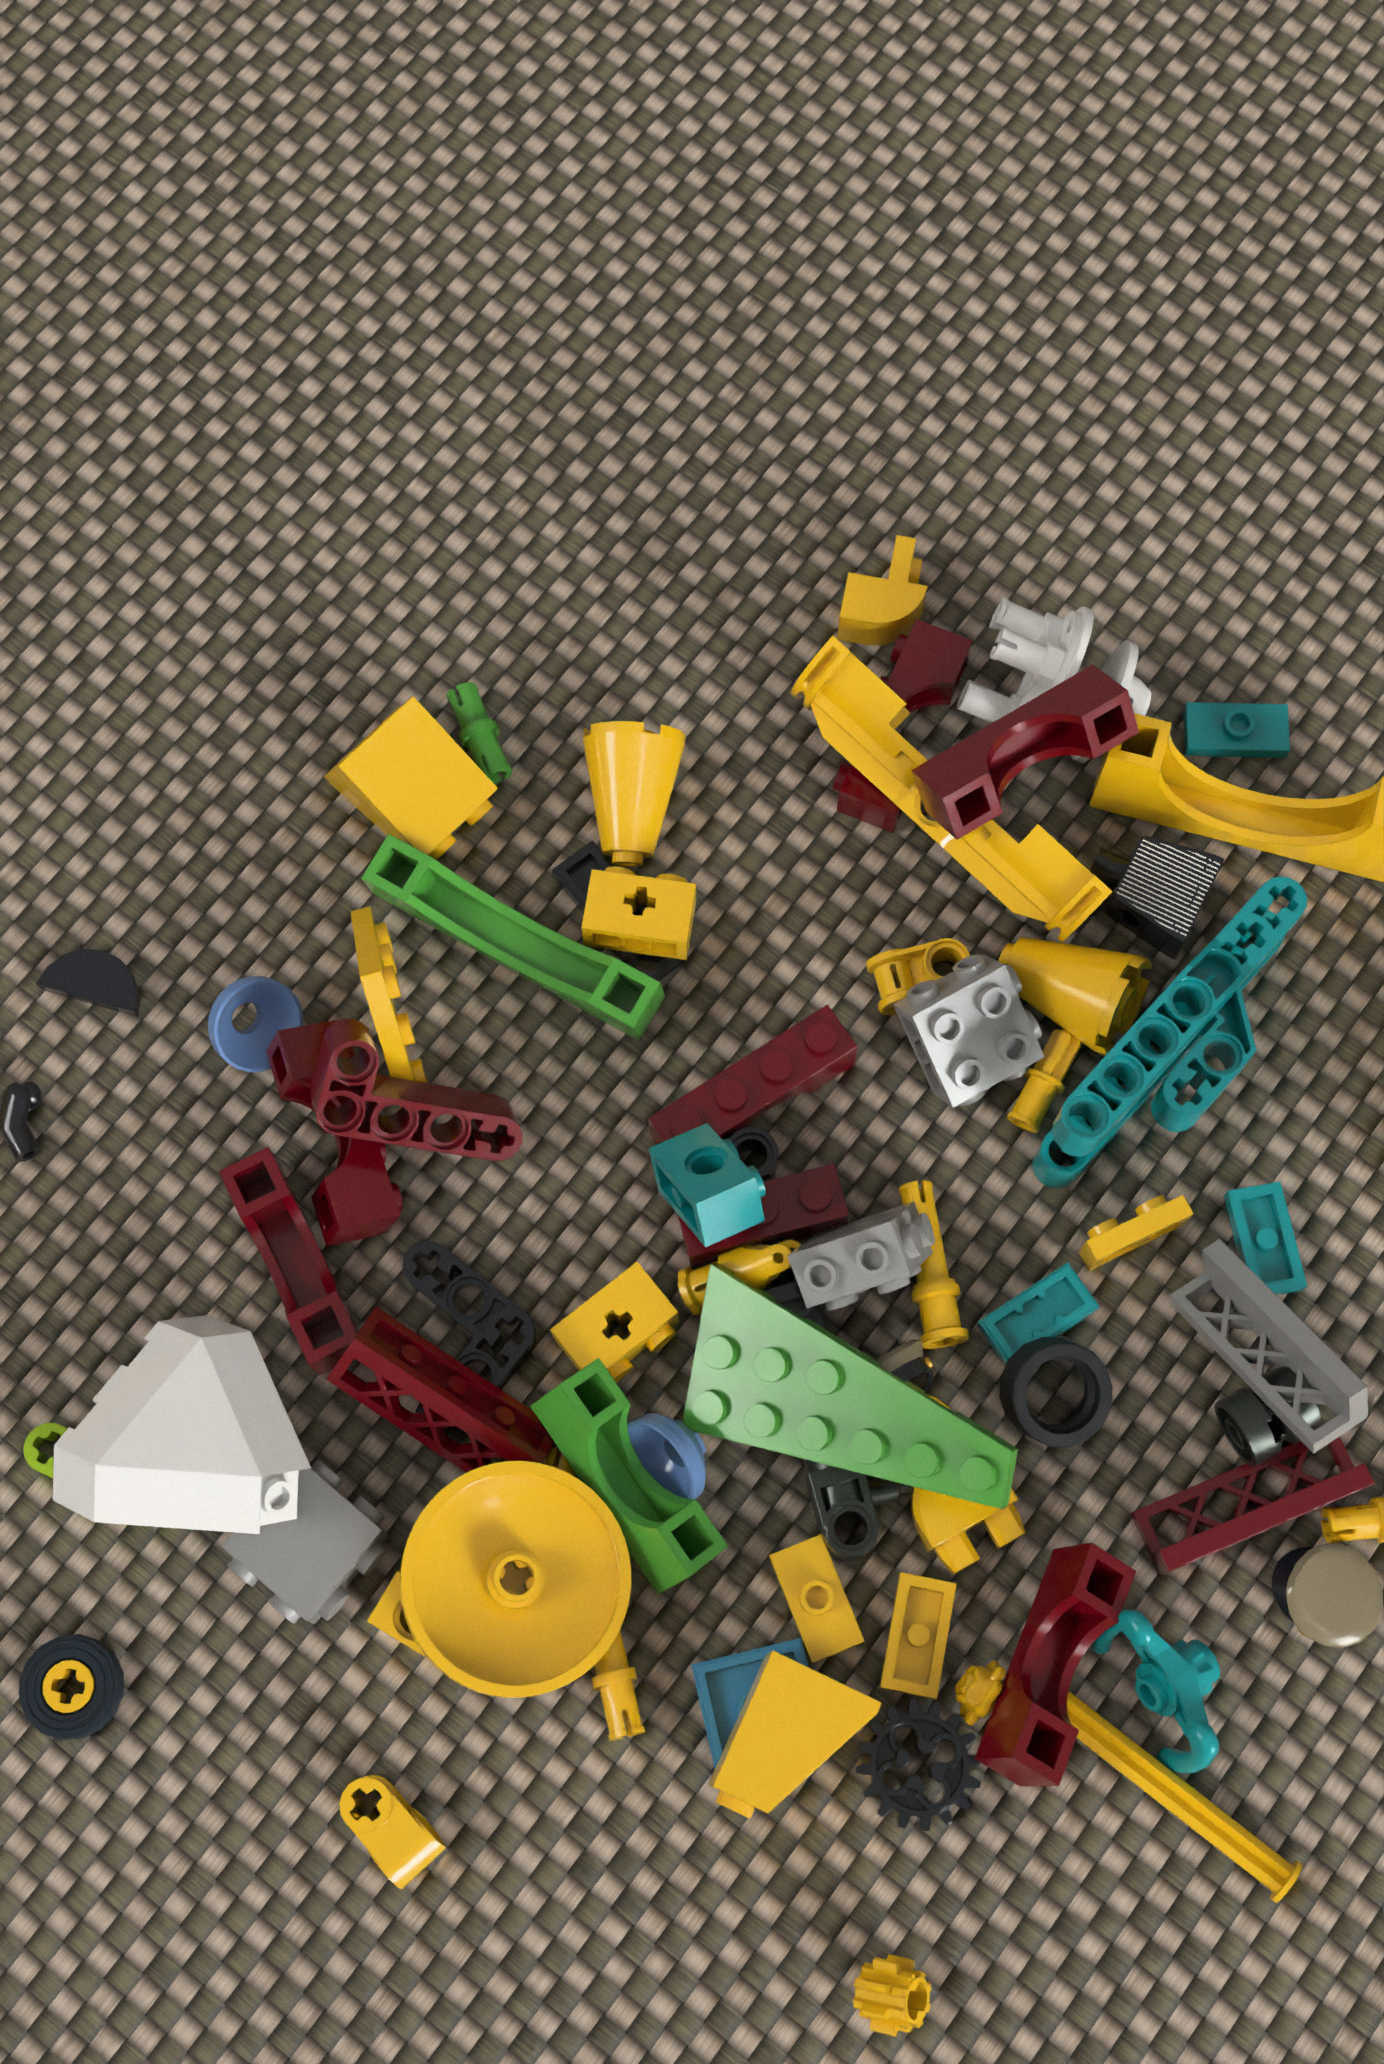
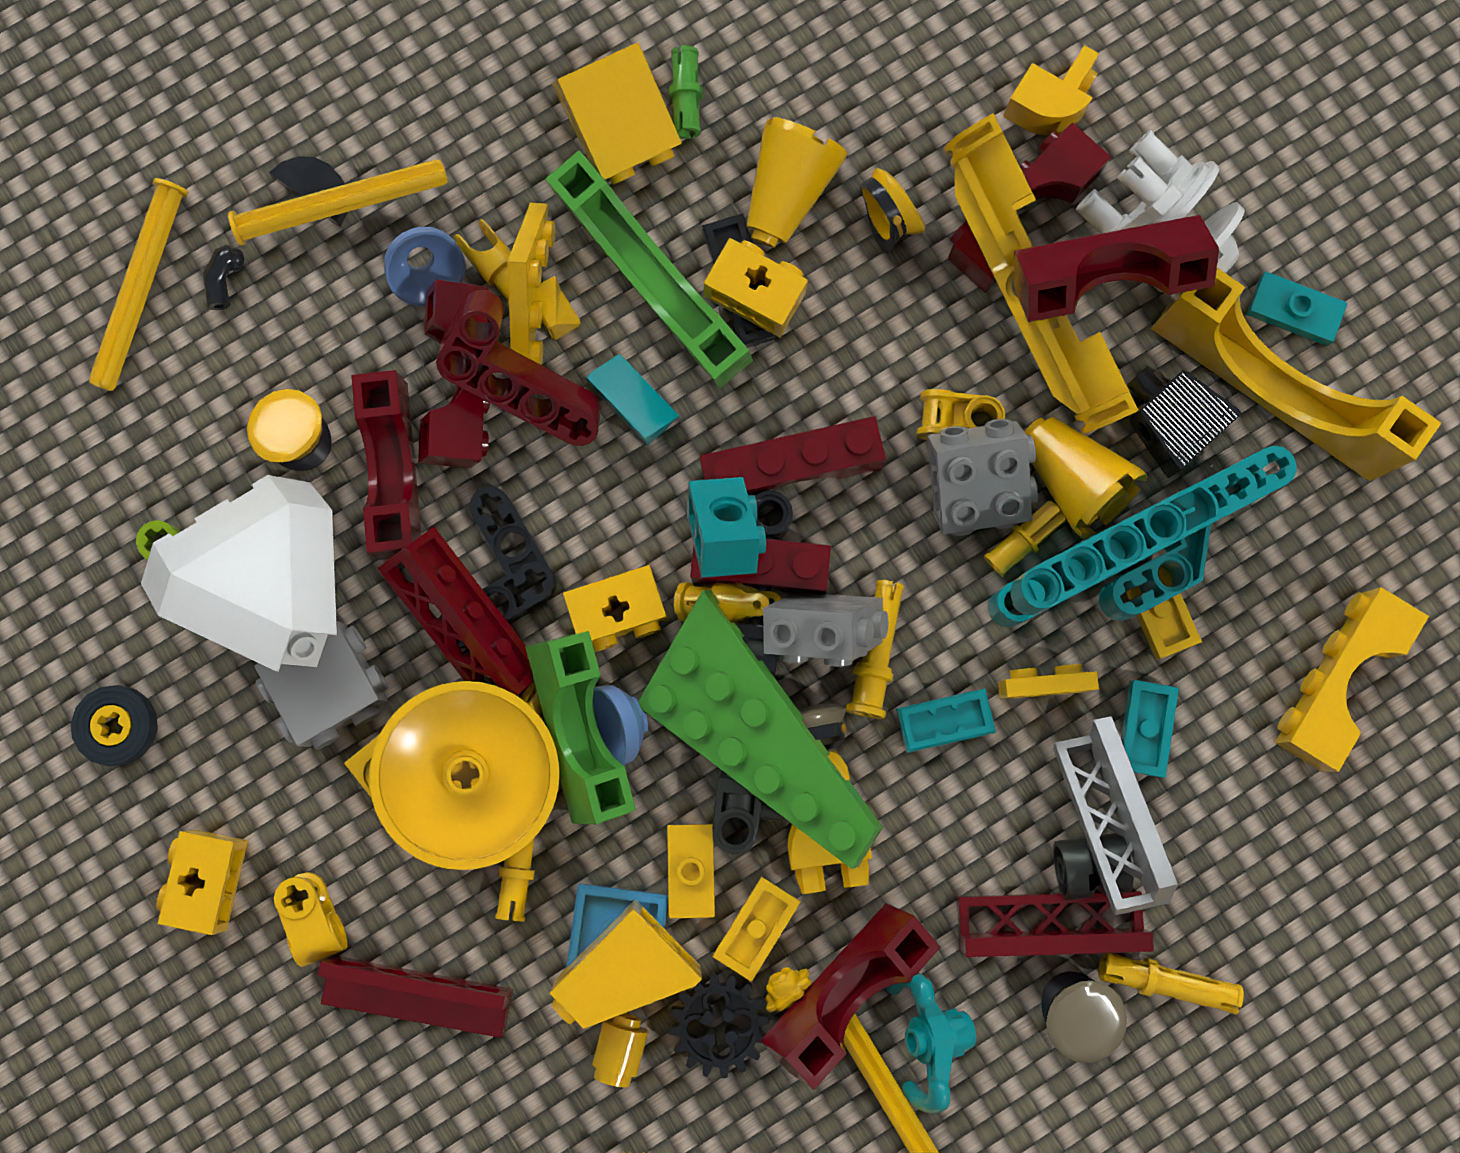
camera: 20 degrees right, 10 degrees up
black tyre [999,1337,1113,1447] -> none
none -> yellow brick [156,830,248,935]
none -> yellow axle [228,159,447,246]
none -> yellow piece [247,389,331,471]
none -> dark red fence [317,956,513,1038]
none -> yellow piece [454,219,511,308]
none -> yellow slope [535,276,581,340]
none -> teal slope [586,354,679,446]
none -> yellow brick [592,1013,648,1088]
none -> piece [860,168,926,254]
none -> yellow plate [1126,567,1202,660]

